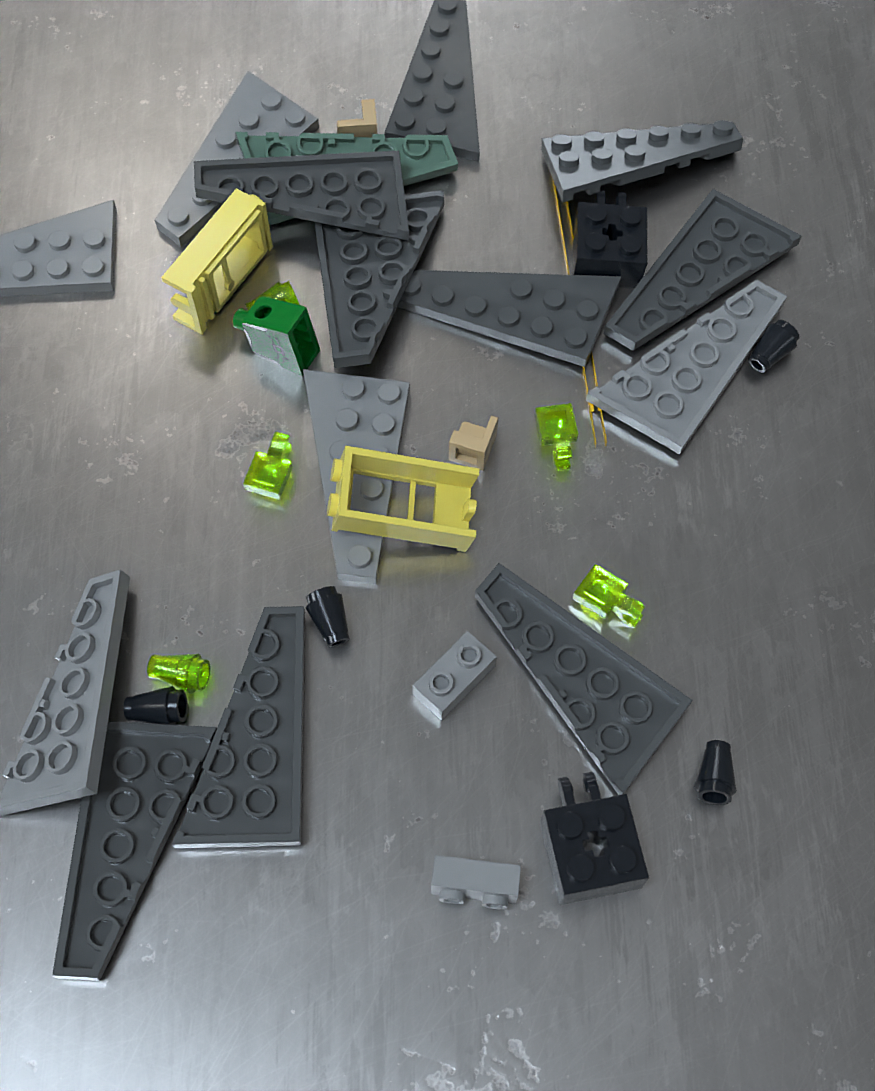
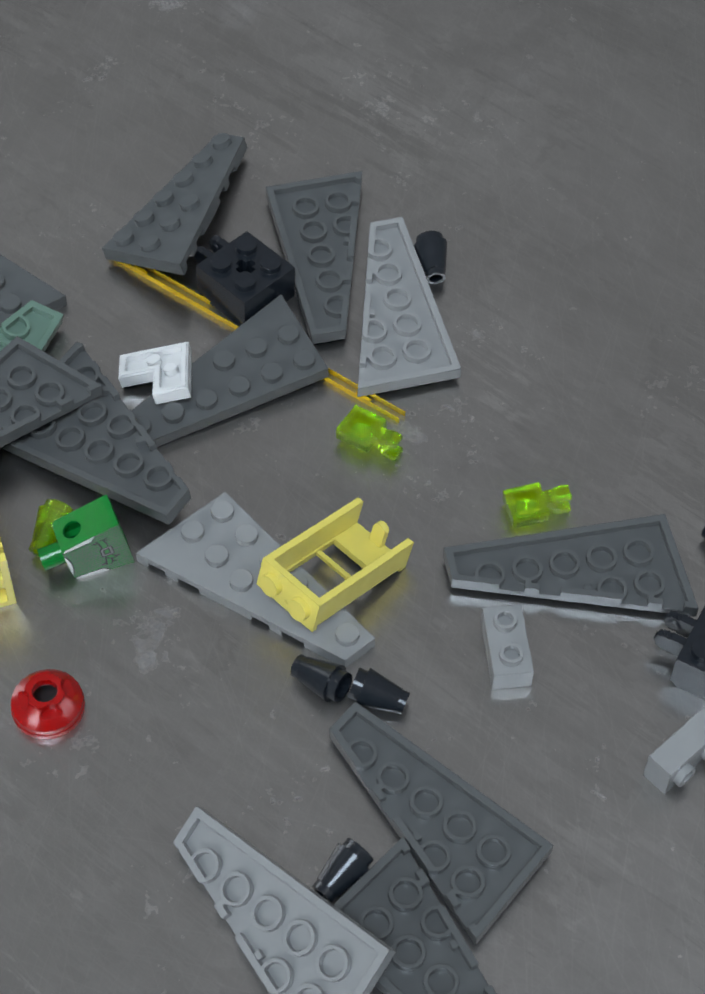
camera: 50 degrees left, 10 degrees down
clear neon green cone [147,654,211,694] -> none
clear neon green plate [243,431,293,500] -> none
tan panel [448,415,499,471] -> none
none -> red piece [11,669,85,740]
none -> white tile [118,342,192,404]
none -> black cone [290,654,352,703]

